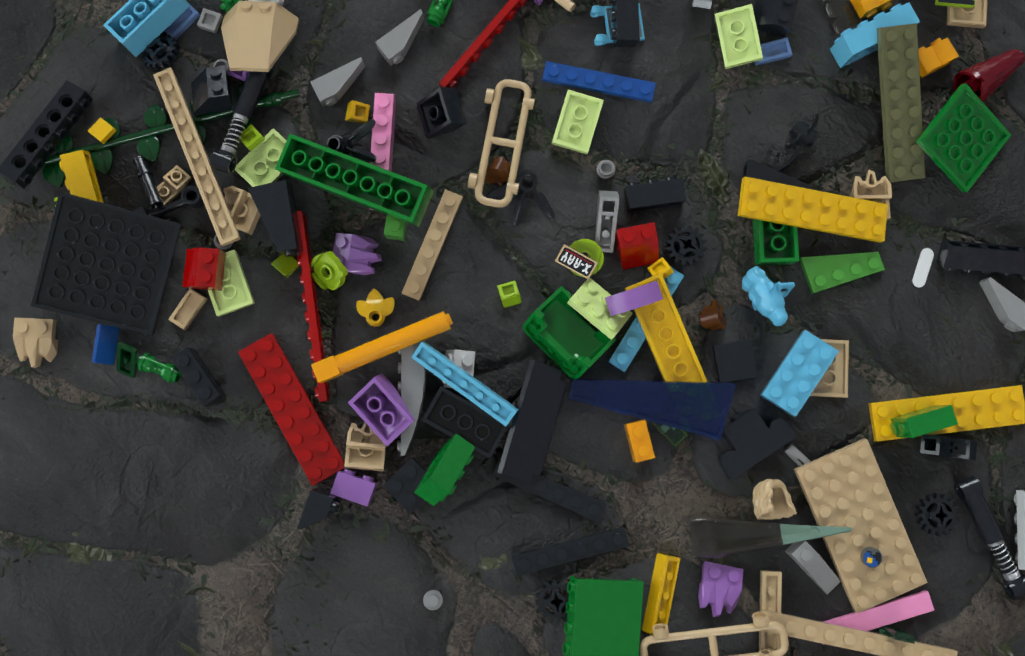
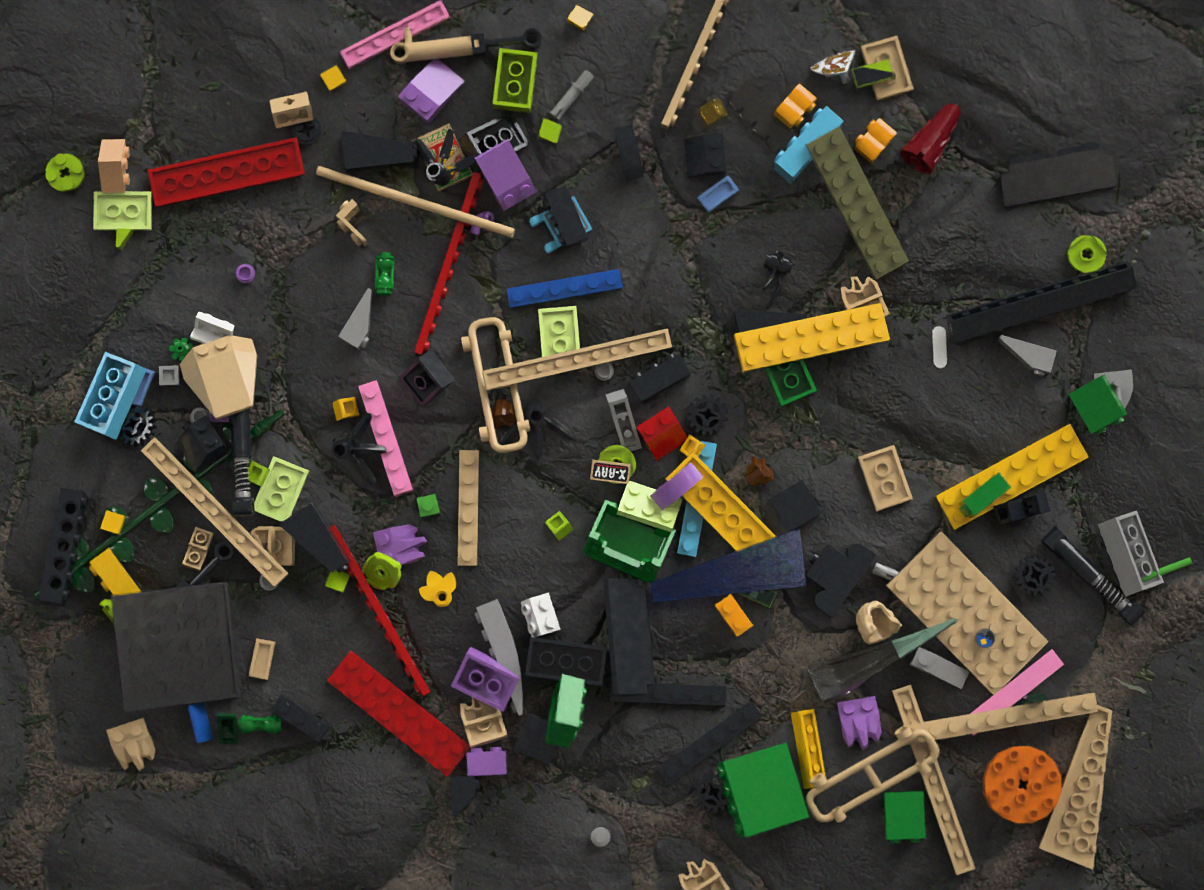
camera: 20 degrees left, 0 degrees up
black pin [133,156,164,209] -> none
red slope [182,247,226,291] -> none
yellowish green plate [208,250,255,317] -> none
green brick [275,134,434,227] -> none
light grey slope [310,57,365,107] -> none
light orange brick [311,311,453,384] -> none
medium azure plate [411,341,519,426] -> none
yellowish green plate [715,4,763,69] -> none
medium azure piece [742,266,795,326] -> none
medium azure brick [760,330,839,417] -> none
bright green wing [799,252,885,294] -> none
green plate [916,83,1011,192] -> none
none -> tan plate [482,329,672,390]

